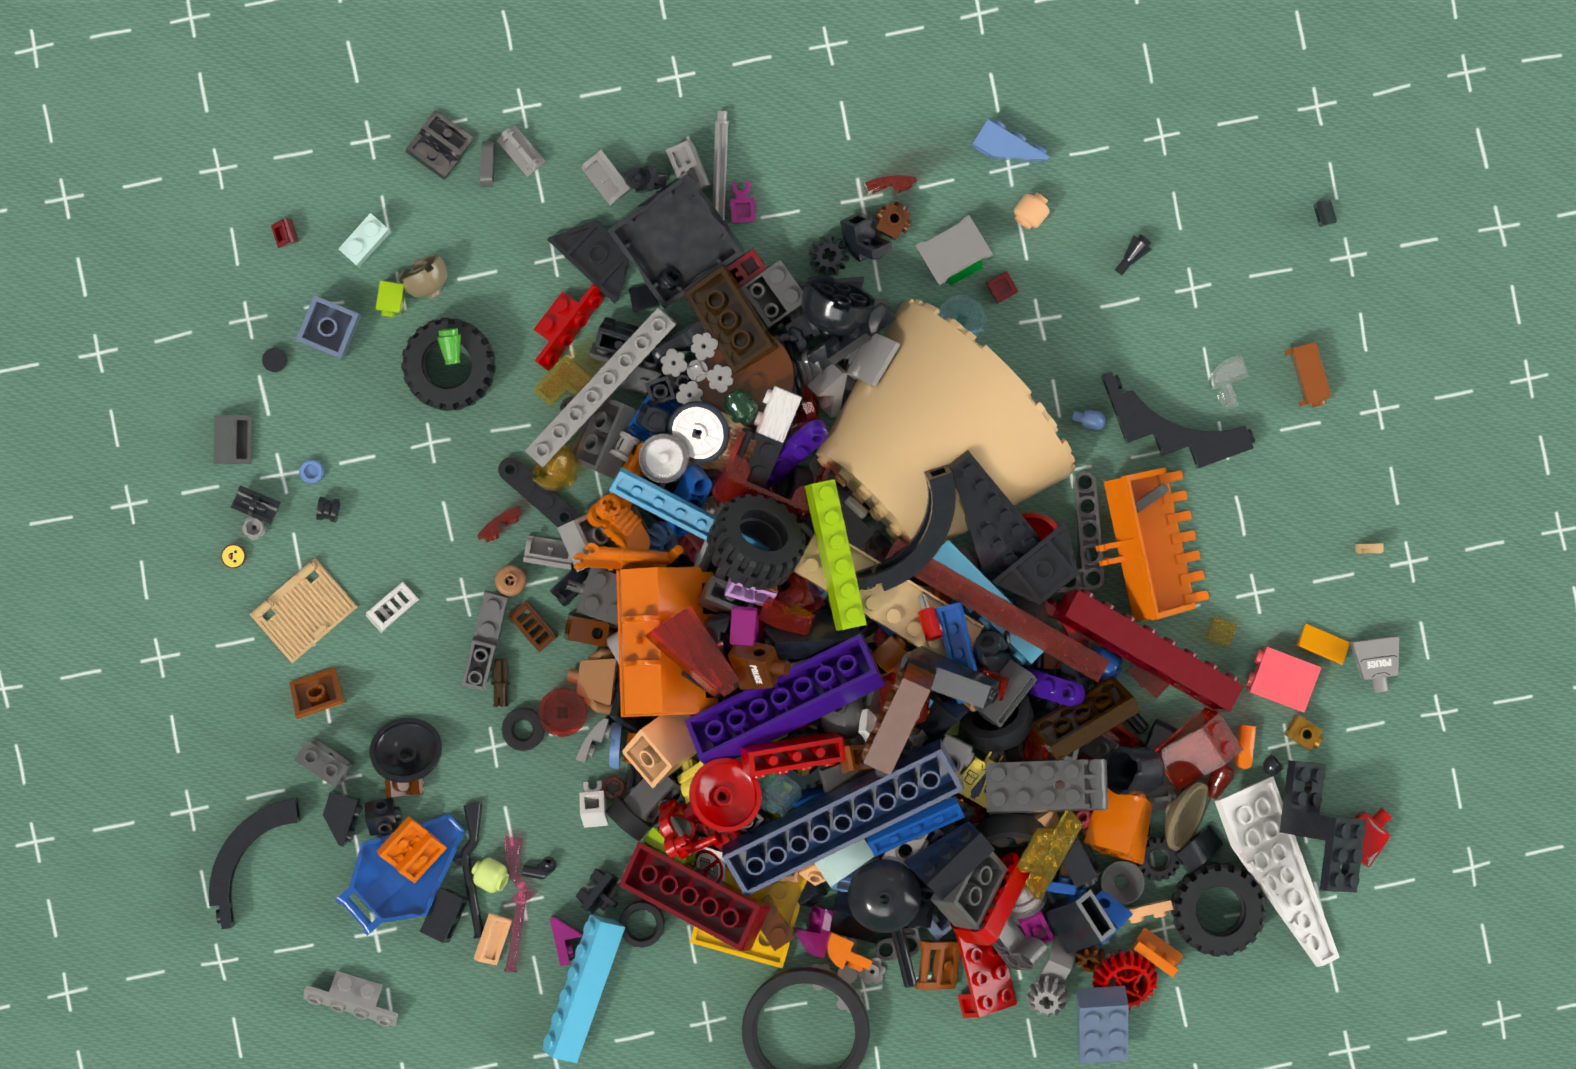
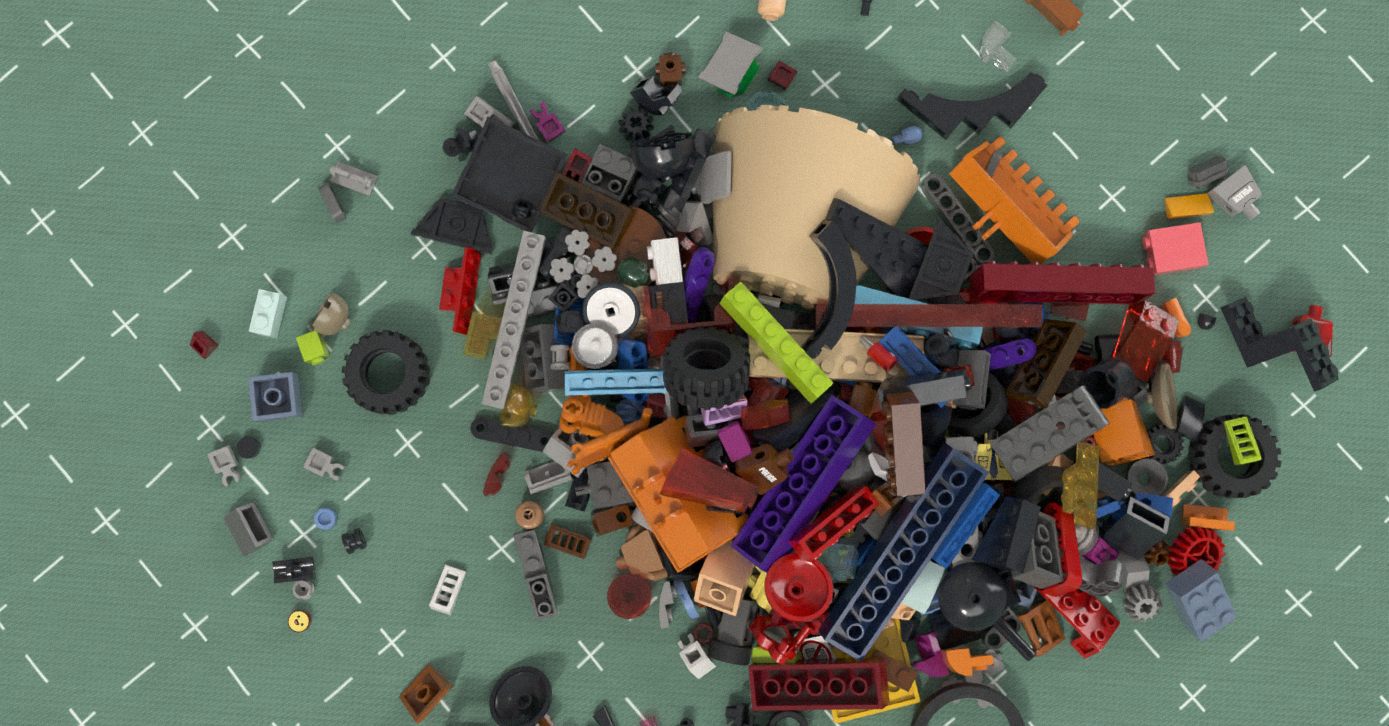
camera: 30 degrees left, 5 degrees down
tan window [249,558,358,664] -> none
black slope [405,110,474,180] -> none
bright green cone [437,328,461,364] -> none
dark brown axle [491,658,510,707] -> none
black tyre [501,708,545,751] -> none
light grey hinge [581,150,631,207] -> none
black slope [629,285,657,312] -> none
clear red slope [864,175,917,196] -> none
clear yellow tile [1206,616,1238,647] -> none
white wing [1215,776,1340,967] -> none
pearl gold brick [1283,714,1324,751] -> none
tan tile [1355,543,1384,554] -> none
none -> light grey plate [207,445,241,486]
none -> light grey plate [303,448,346,480]
none -> dark grey piece [1187,156,1229,189]
none -> lime slope [1224,417,1262,465]

